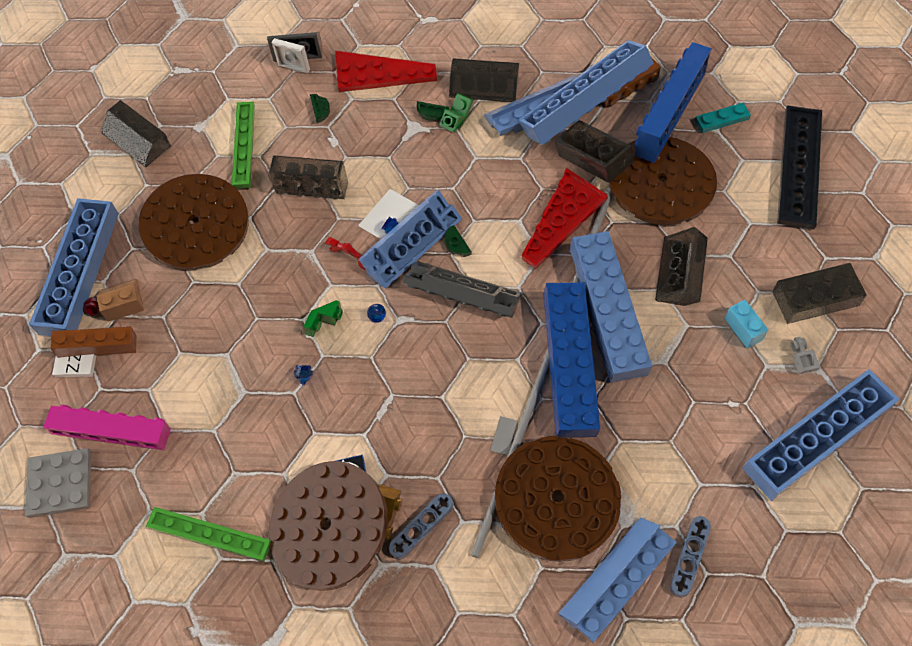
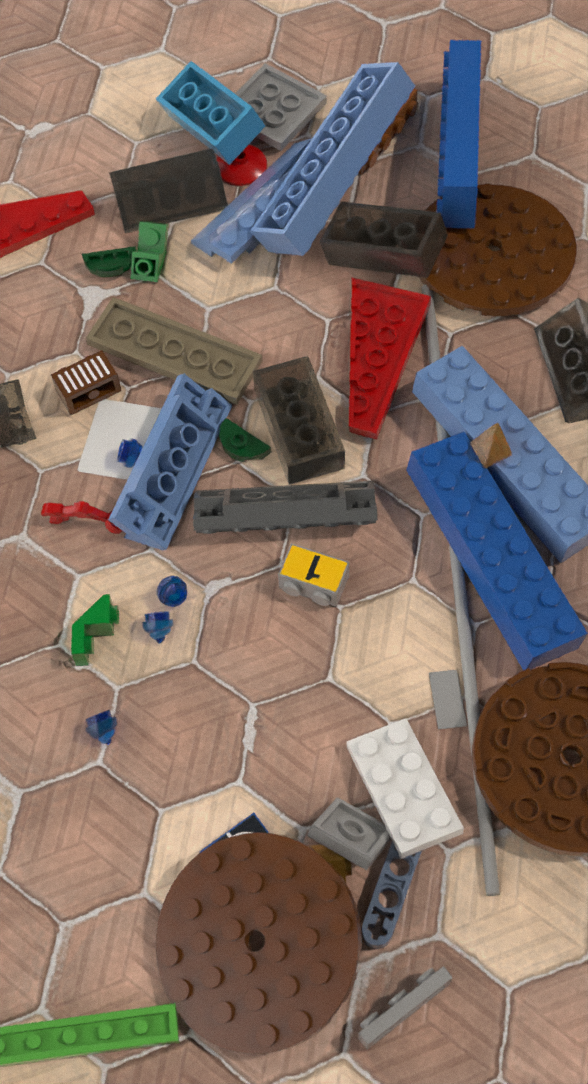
camera: 25 degrees left, 0 degrees up
teal plate [695,103,751,133] -> none
none -> reddish brown brick [51,350,122,415]
none -> dark tan plate [86,297,263,405]
none -> clear blue plate [142,611,174,644]
none -> dark azure brick [156,61,266,165]
none -> red dish [215,145,267,186]
none -> light grey plate [235,63,327,151]
none -> clear smoke brick [253,356,345,485]
none -> brick [278,543,350,607]
none -> light grey tile [307,798,391,871]
none -> white plate [347,718,464,859]
none -> light grey plate [358,966,453,1050]
none -> clear orange slope [470,423,512,468]

